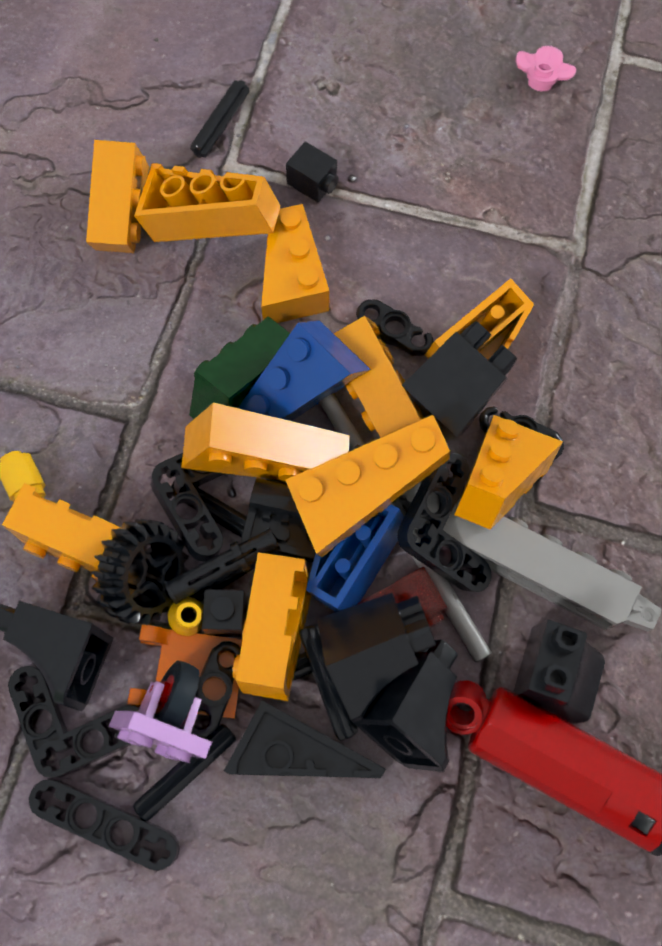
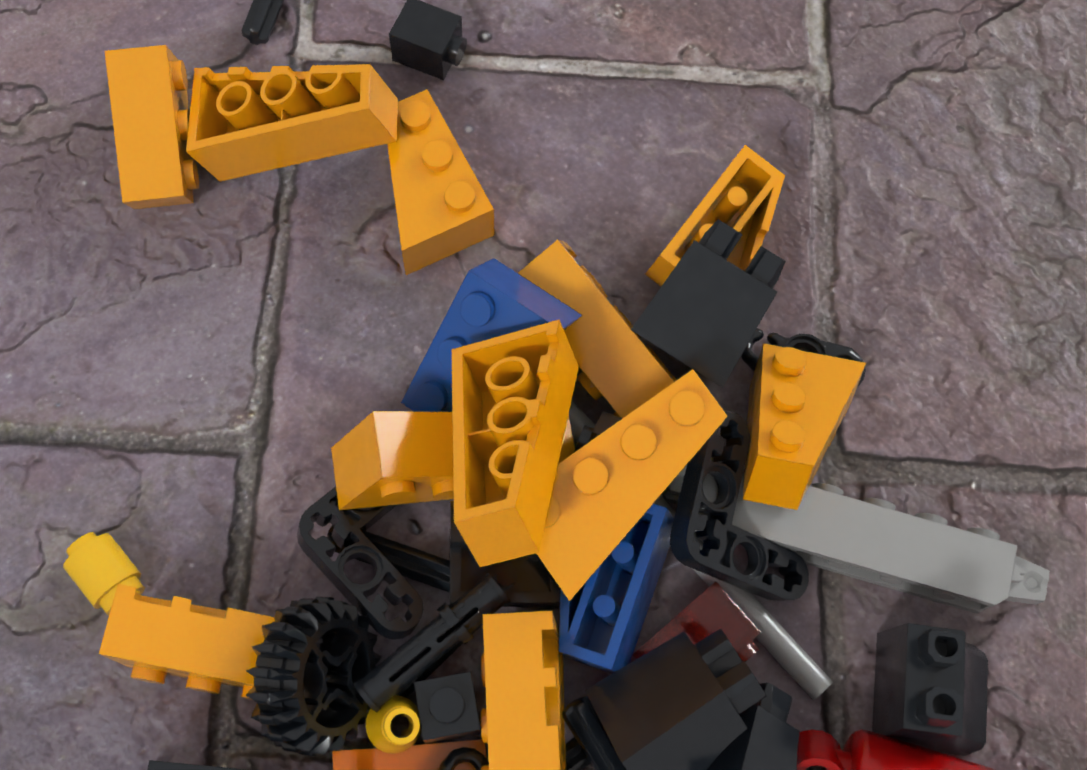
camera: 15 degrees left, 0 degrees up
dark green wedge [189,316,290,419] -> none
black piece [356,299,434,356] -> none
none -> light orange wedge [452,319,579,567]

